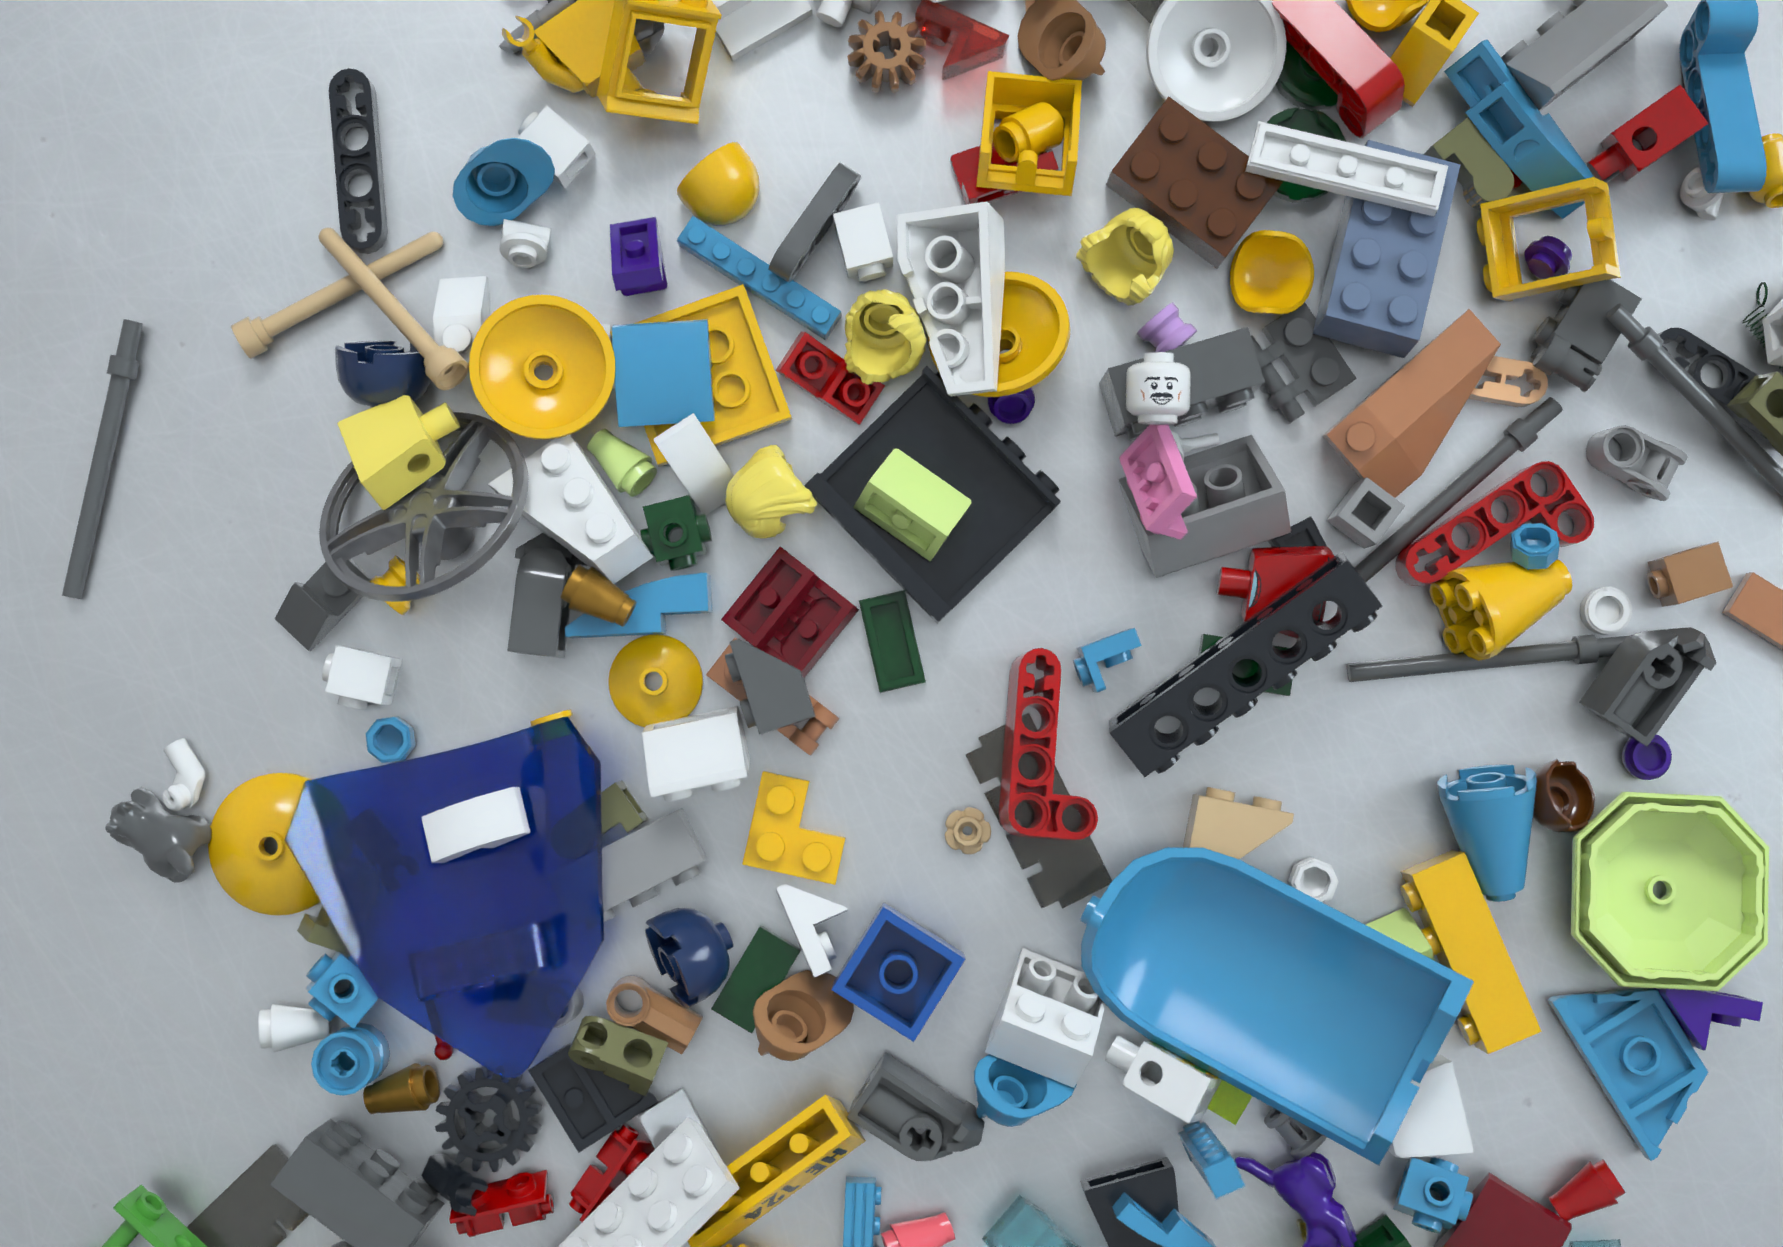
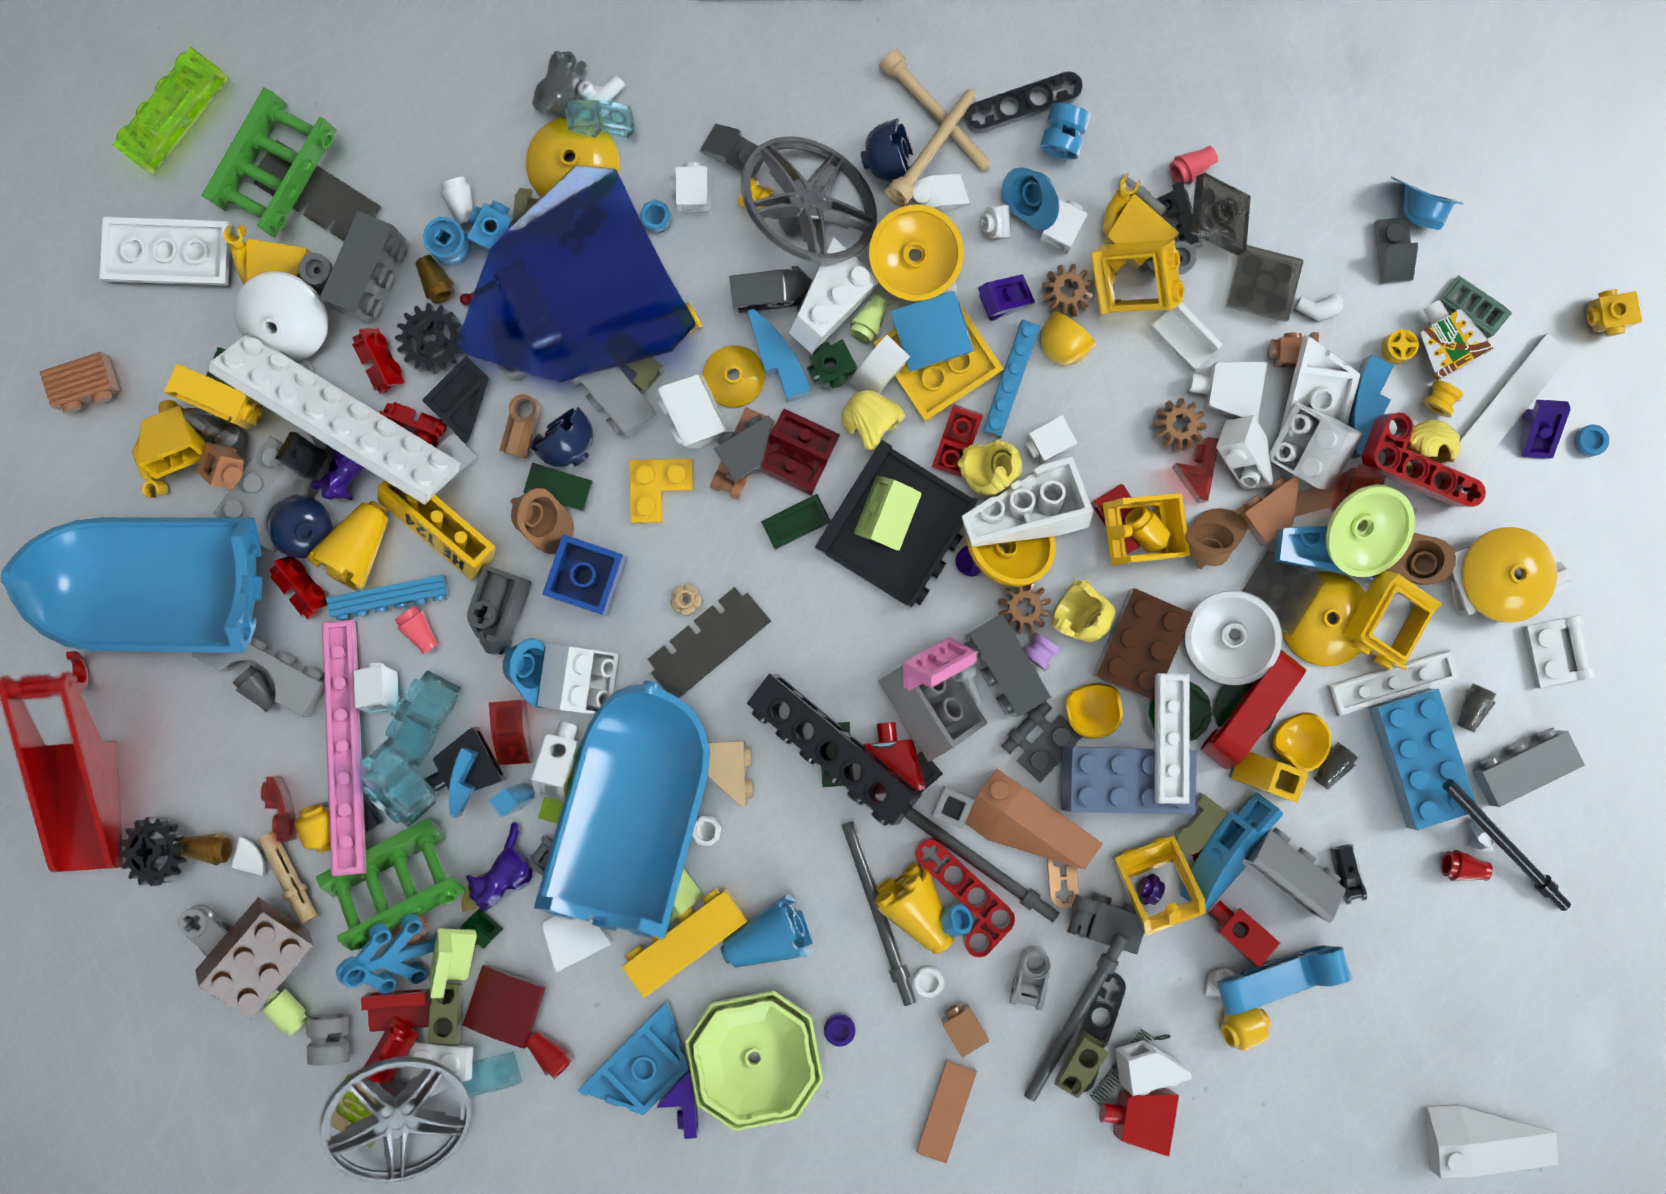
camera: 75 degrees right, 0 degrees up
light yellow torso [337,395,460,510] -> none
white slope [421,787,530,863] -> none
black bar [421,1154,488,1216] -> none
pearl gold cone [561,565,637,627] -> none
olive leg [568,1016,668,1096] -> none
dark grey beam [768,162,861,283] -> none
white slope [776,884,848,978] -> none
red beam [999,648,1098,841] -> none
dark azure bracket [1073,628,1141,693] -> none
white head [1126,352,1191,425] -> none
dark azure brick [1393,1157,1473,1233] -> none
reddish brown hair [1533,759,1595,832] -> none
dark grey piece [1579,627,1716,747] -> none
none -> clear red slope [489,700,531,765]
none -> clear light blue slope [565,100,635,139]
none -> medium nougat gear [998,583,1051,634]
none -> dark azure wheel [1039,103,1090,160]
none -> medium nougat gear [1041,264,1095,317]

